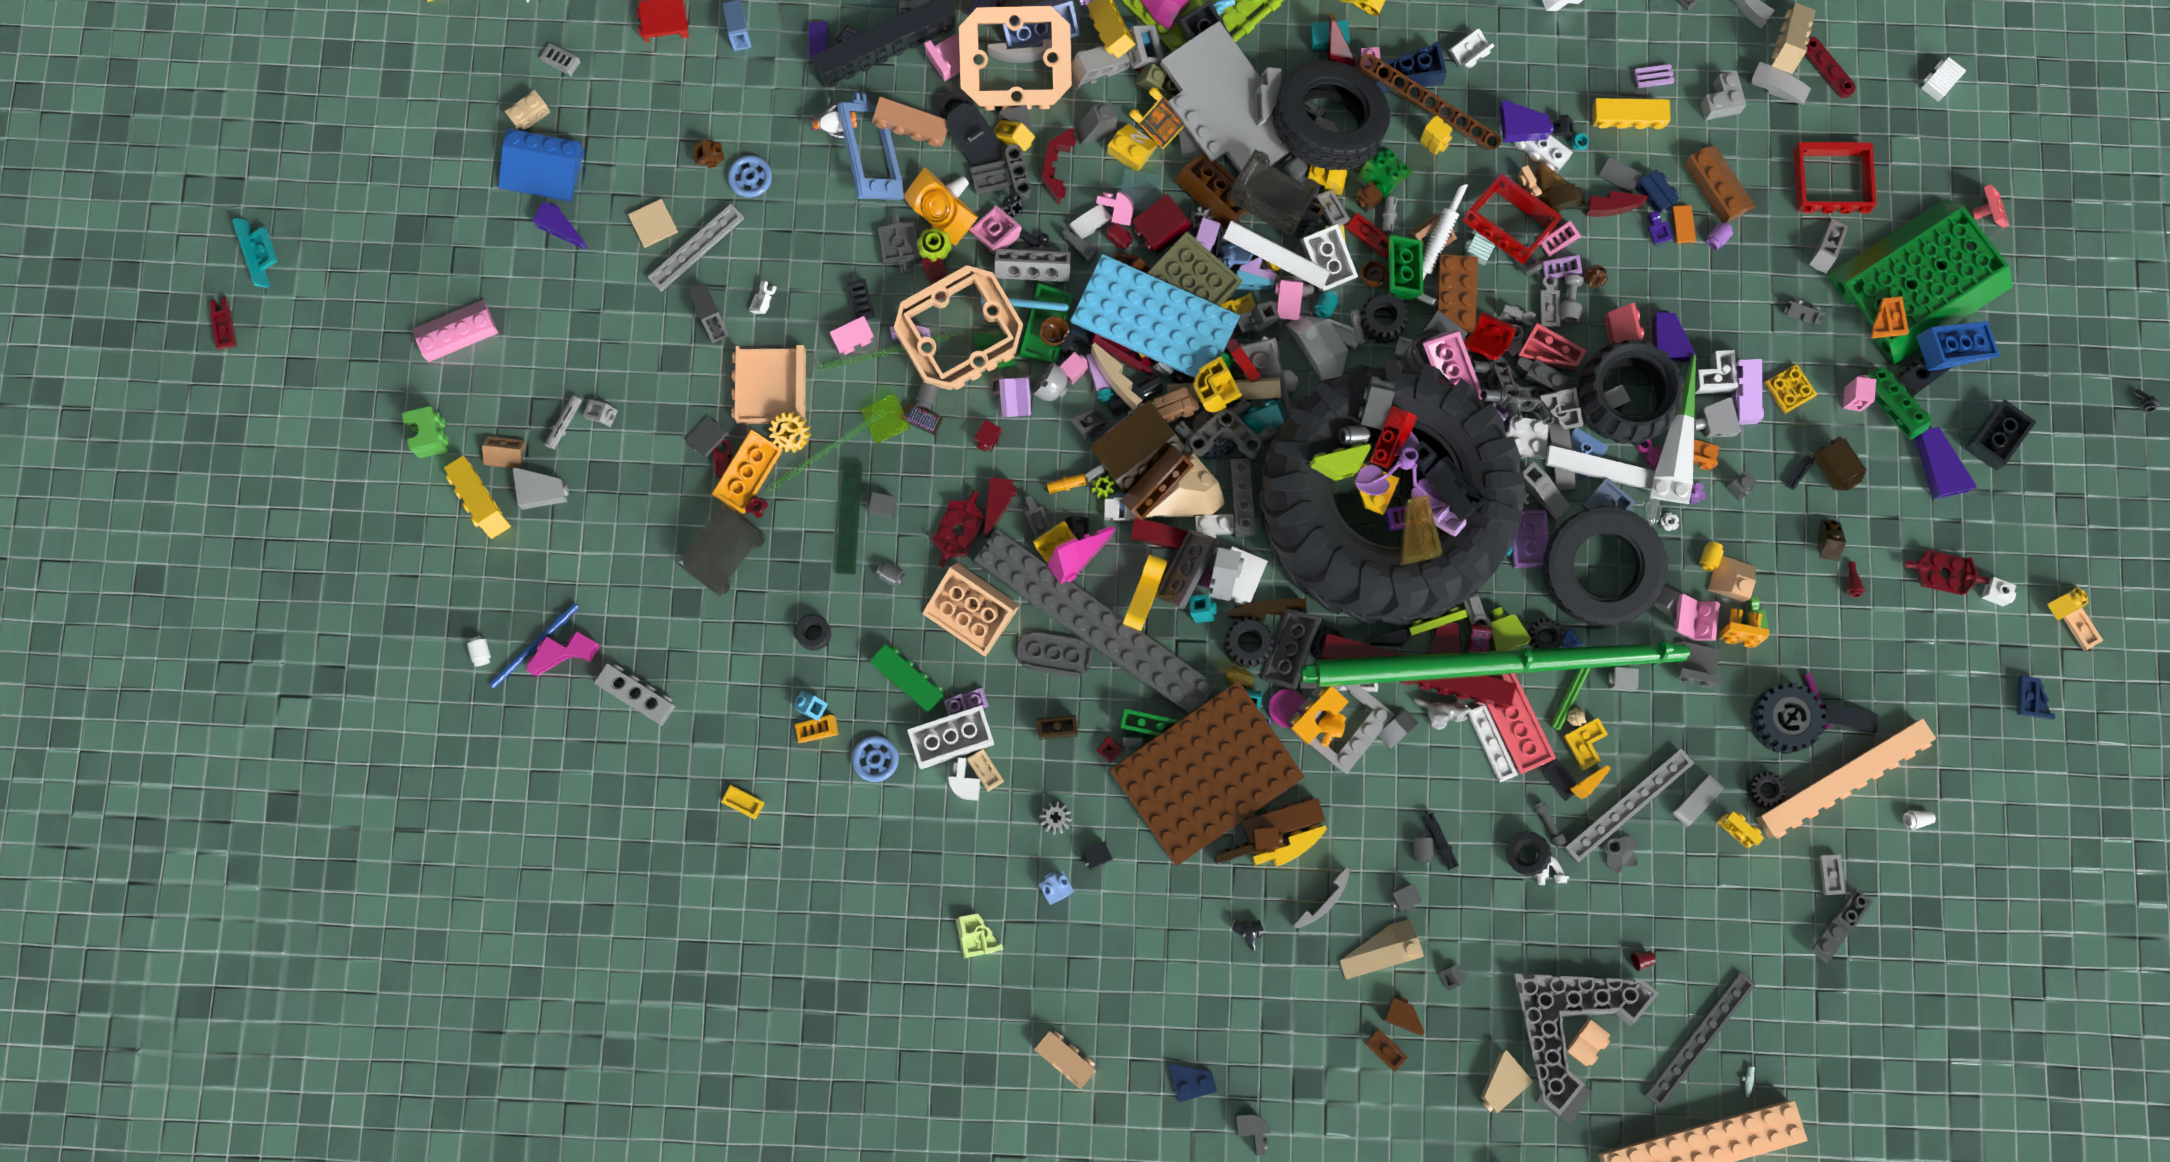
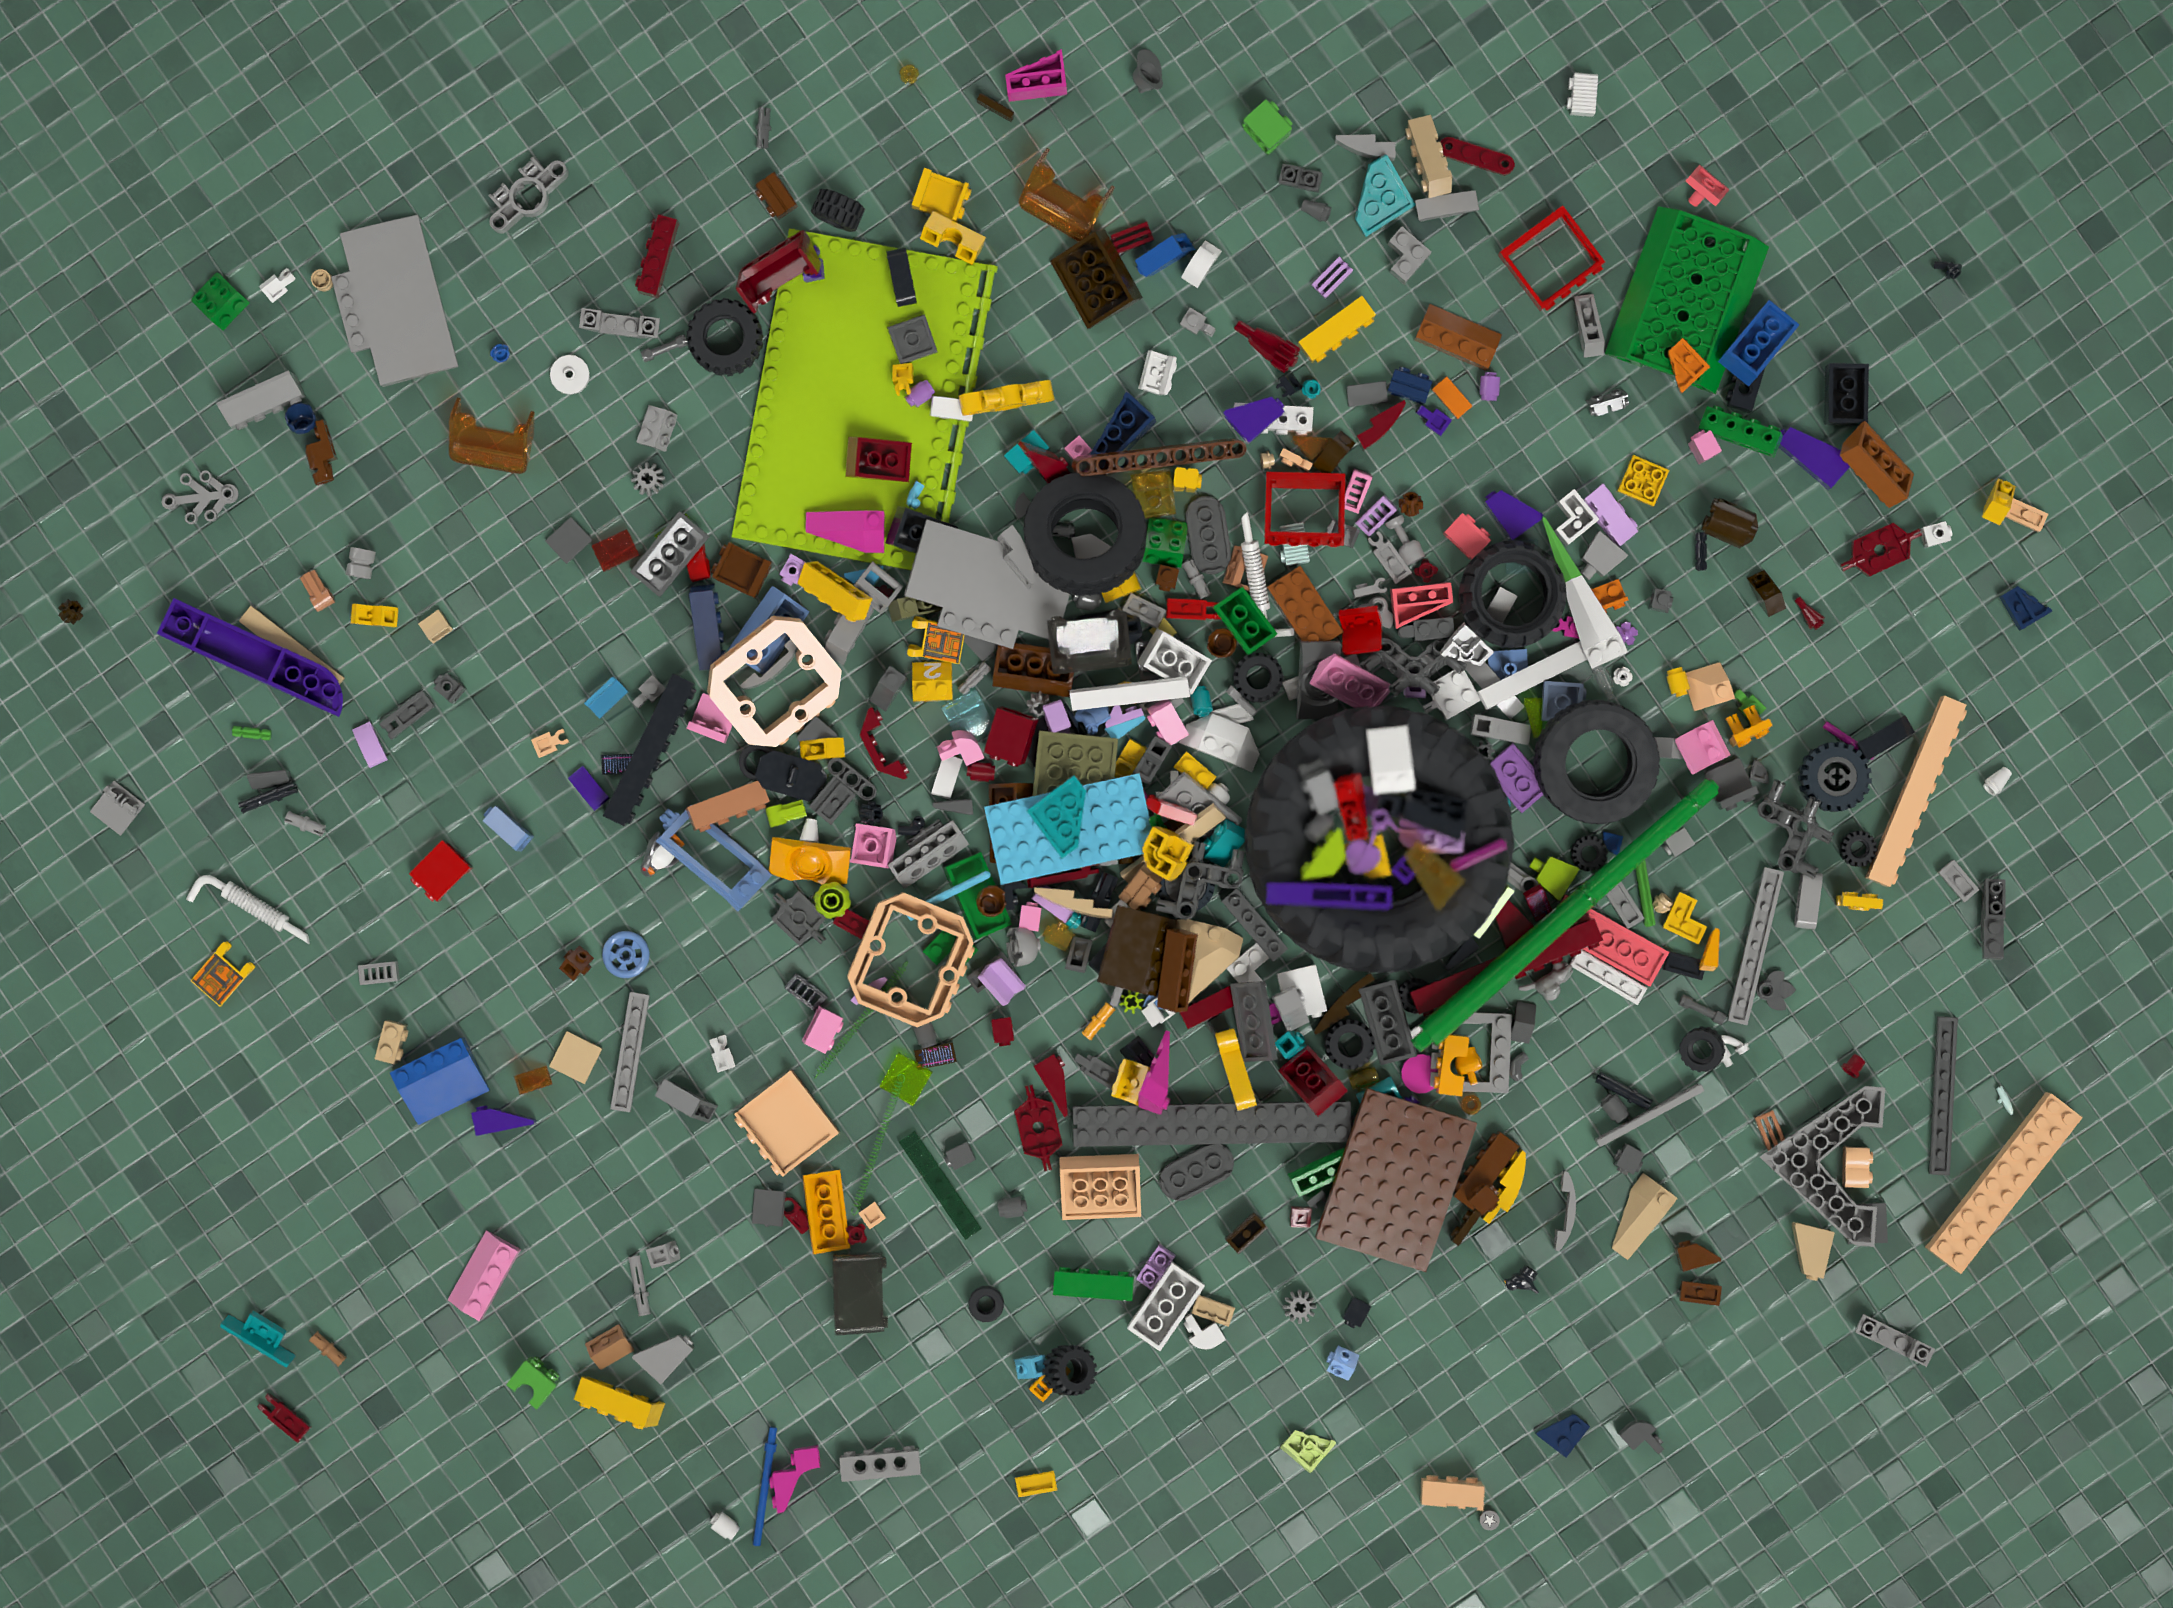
camera: 35 degrees left, 10 degrees up
yellow gear [769,411,811,452] -> none
medium blue plate [852,736,899,782] -> none
dark grey tile [1439,965,1466,991] -> none
none -> medium nougat pin [309,1331,347,1367]
none -> clear orange slope [514,1066,552,1095]
none -> lime piece [765,800,807,828]
none -> light nougat plate [859,1202,886,1229]
none -> light grey axle [958,662,991,695]
none -> teal plate [1027,776,1086,859]
none -> black tyre [1042,1345,1097,1396]
none -> clear yellow brick [1043,921,1074,951]
none -> clear yellow slope [1131,469,1176,519]
none -> yellow brick [1173,752,1216,789]
none -> light grey plate [1180,308,1216,338]
none -> dark grey tile [1186,496,1231,575]
none -> dark red piece [1234,320,1301,373]
none -> tan plate [1260,451,1275,470]
none -> dark purple slope [1266,883,1391,910]
none -> dark red brick [1278,1045,1348,1116]
none -> dark grey cone [1301,200,1332,222]
none -> teal plate [1355,154,1416,237]
none -> white slope [1367,725,1415,794]
none -> dark red plate [1414,559,1438,583]
none -> magenta axle [1450,839,1507,872]
none -> clear orange plate [1461,1095,1481,1115]
none -> light grey tile [1479,1510,1500,1530]
none -> dark grey arm [1509,1052,1529,1081]
none -> clear neon green slope [1524,698,1543,738]
none -> light grey tile [1595,1084,1705,1147]
none -> light grey plate [1606,882,1645,929]
none -> dark grey tile [1749,760,1769,784]
none -> nougat tile [1754,1110,1785,1151]
none -> dark grey pin [1757,779,1834,879]
none -> dark orange slope [1840,421,1914,508]

